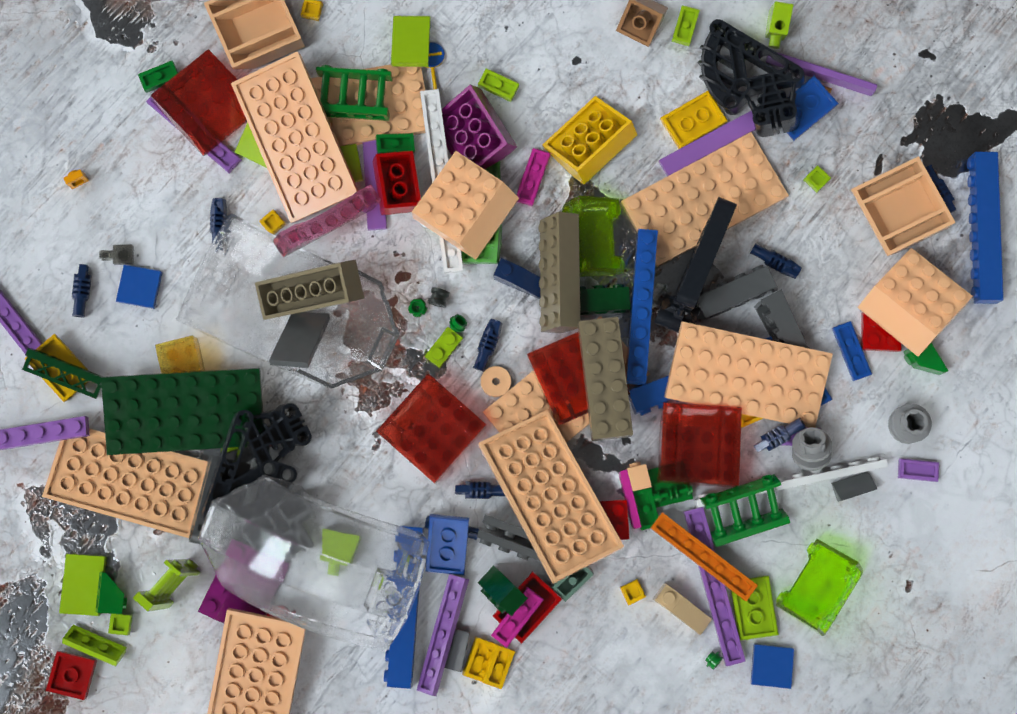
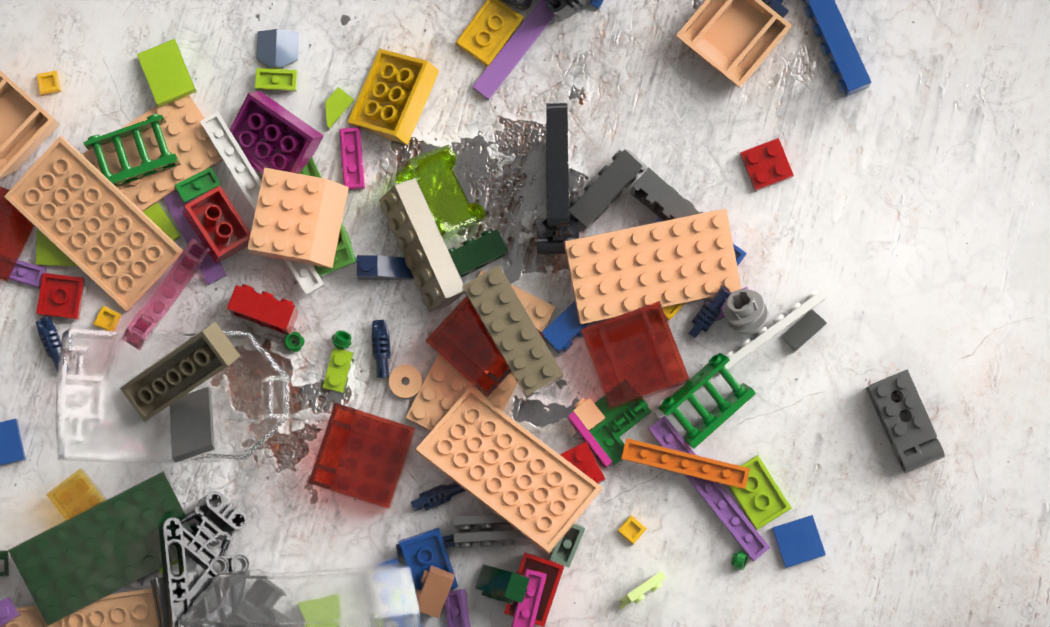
camera: 25 degrees left, 0 degrees up
blue piece [427,42,445,89] -> none
pearl dark grey wheel [427,287,450,308] -> none
light nougat plate [621,132,789,267] -> none
blue brick [626,229,658,385] -> none
tan slope [653,584,712,635] -> none
dark blue hinge [750,243,802,279] -> none
clear neon green windscreen [776,539,863,636] -> none
lime plate [803,165,831,193] -> none
blue tile [832,321,872,381] -> none
light nougat slope [857,248,973,357] -> none
light grey piece [888,404,932,444] -> none
medium lavender tile [898,459,939,482] -> none
green slope [903,343,948,375] -> none
none -> red plate [36,273,85,320]
none -> red brick [227,284,299,335]
none -> sand blue slope [257,29,299,67]
none -> lime tile [325,87,354,129]
none -> nougat brick [413,565,455,618]
none -> yellowish green hinge [619,571,666,609]
none -> dark grey hinge [866,369,945,473]

